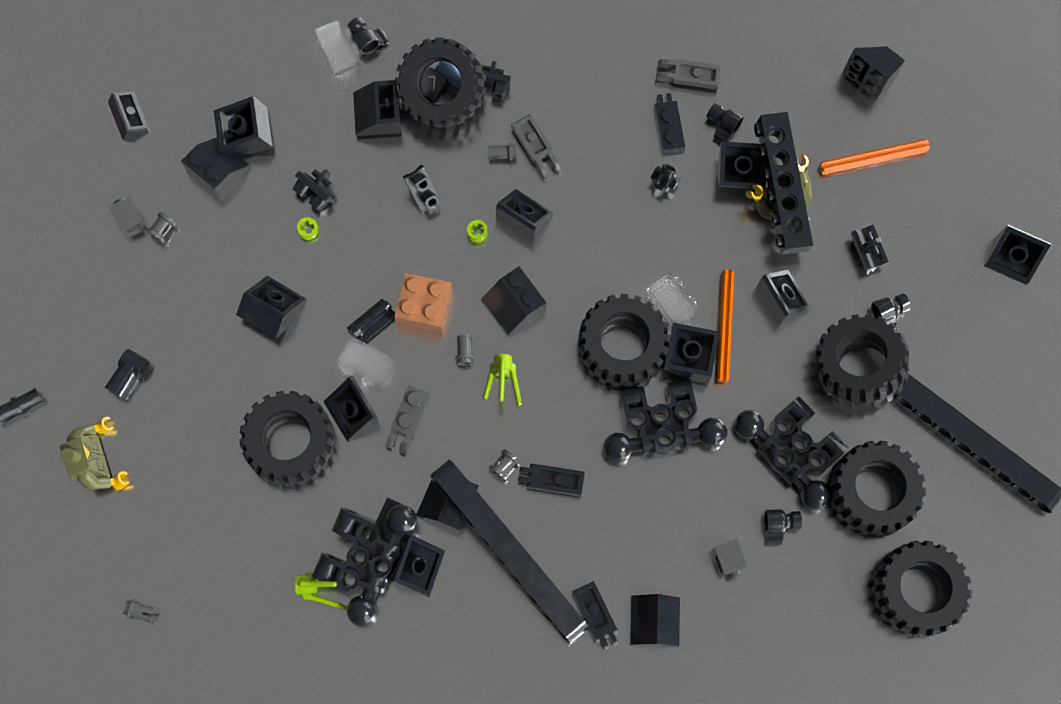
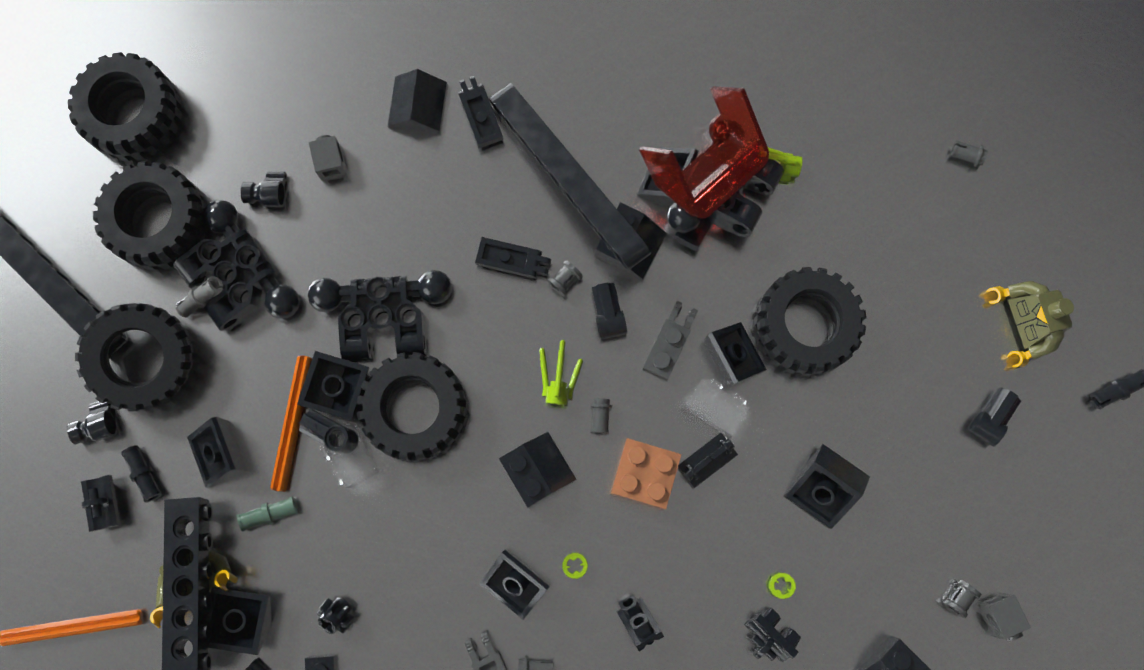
camera: 170 degrees left, 5 degrees up
none -> black pin [121,445,162,503]
none -> light grey pin [175,276,223,318]
none -> sand green pin [237,496,298,532]
none -> black piece [299,409,359,454]
none -> black piece [592,282,627,340]
none -> clear red windscreen [639,86,769,218]

